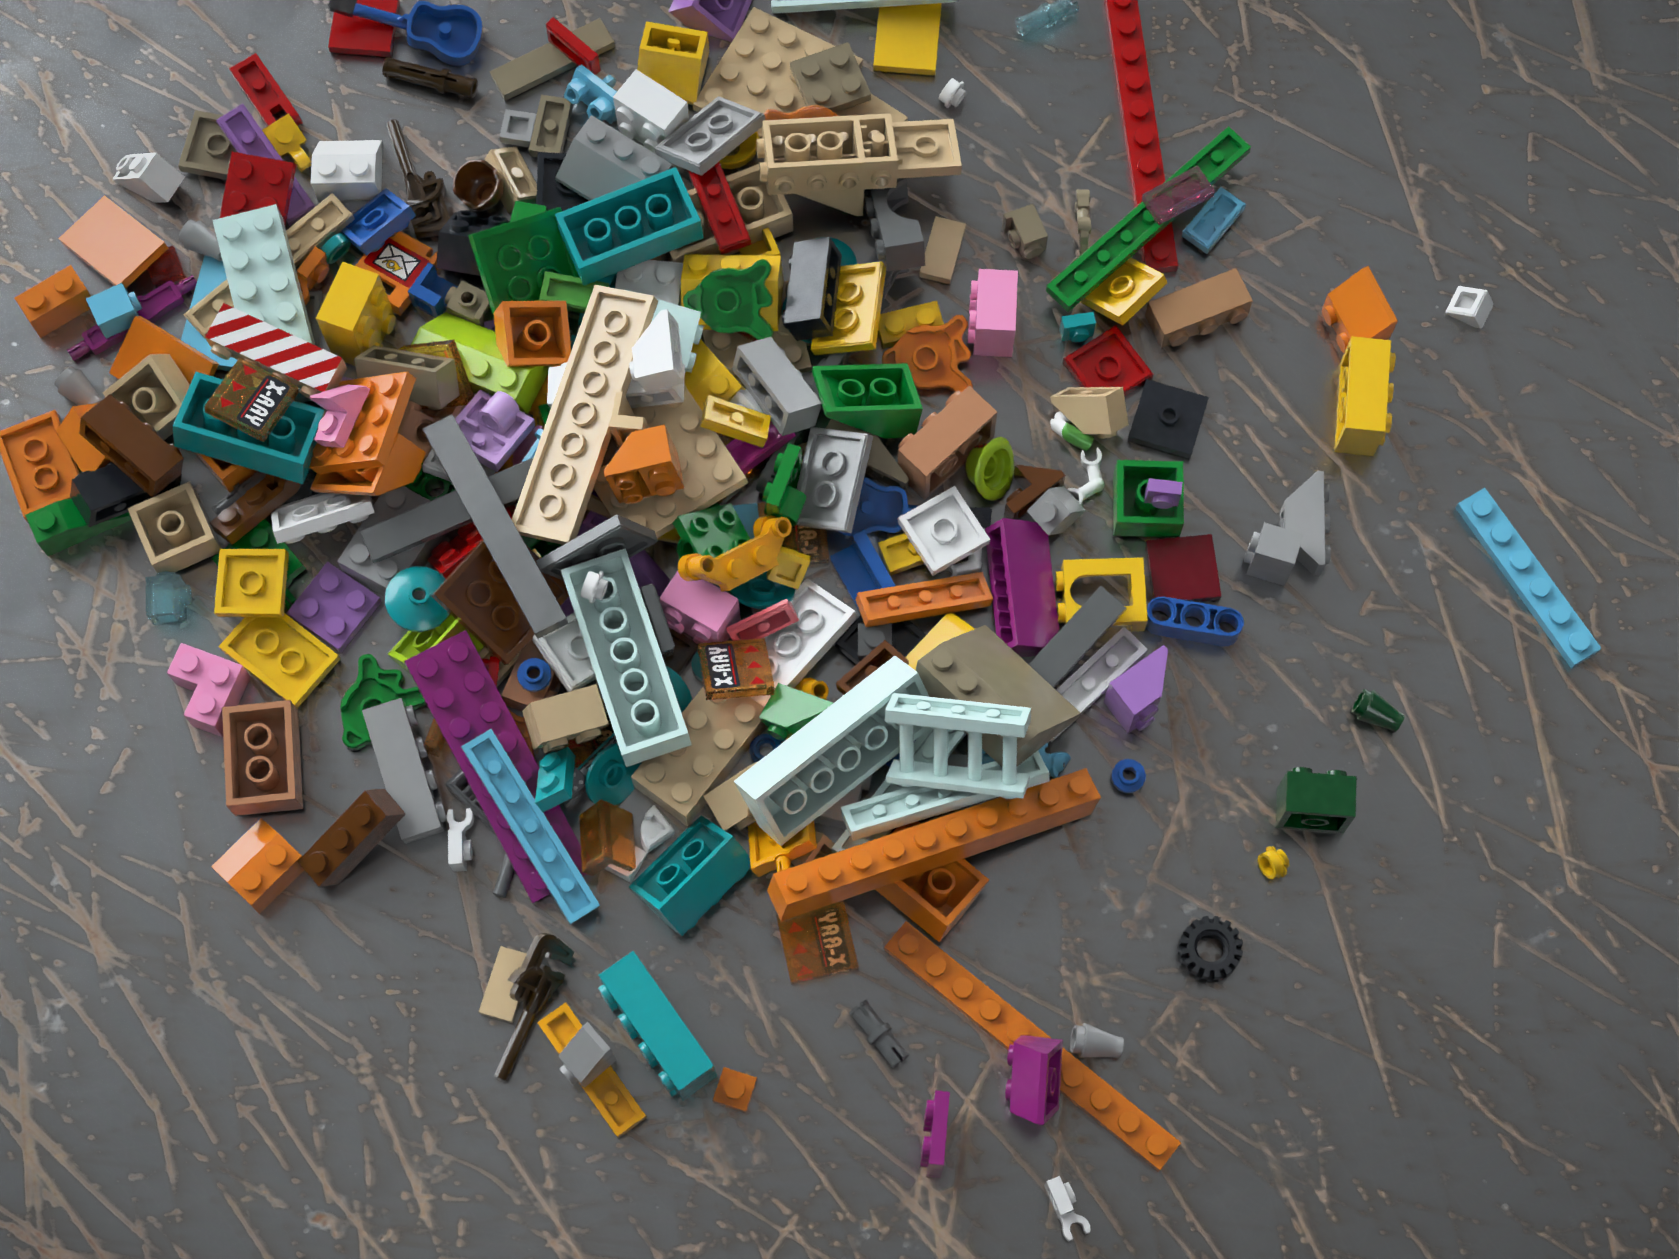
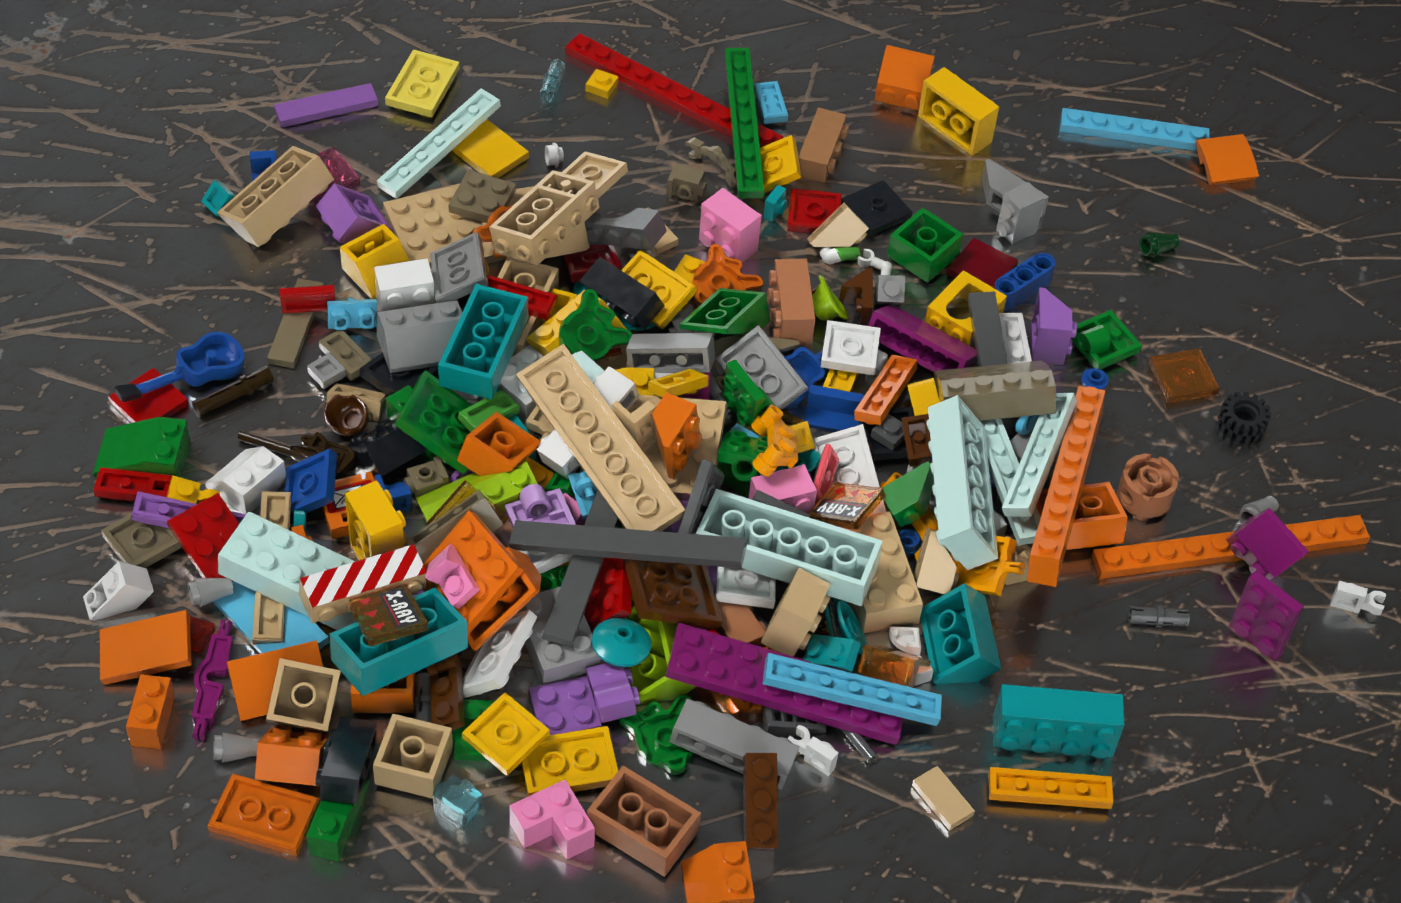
camera: 55 degrees left, 20 degrees down
reddish brown brick [79,394,184,498] -> none
medium azure brick [86,283,142,339] -> none
dark brown piece [494,933,574,1081] -> none
blue plate [517,658,552,692] -> none
light grey slope [558,1022,616,1088] -> none
white plate [581,571,608,603] -> none
white slope [629,309,684,392] -> none
orange plate [712,1067,757,1113] -> none
clear orange tile [776,900,859,984] -> none
light aqua fence [885,693,1031,799] -> none
clear pink plate [1142,165,1215,225] -> none
medium lavender plate [1144,478,1183,509] -> none
yellow plate [1258,846,1289,879] -> none
dark green brick [1275,767,1357,833] -> none
white slope [1446,286,1493,329] -> none
none -> green slope [93,417,190,477]
none -> dark red tile [561,244,623,283]
none -> yellow plate [585,69,618,99]
none -> medium lavender brick [586,662,640,723]
none -> green plate [1071,310,1142,370]
none -> nougat brick [1116,453,1179,521]
none -> clear orange tile [1148,348,1220,403]
none -> orange slope [1195,134,1259,185]

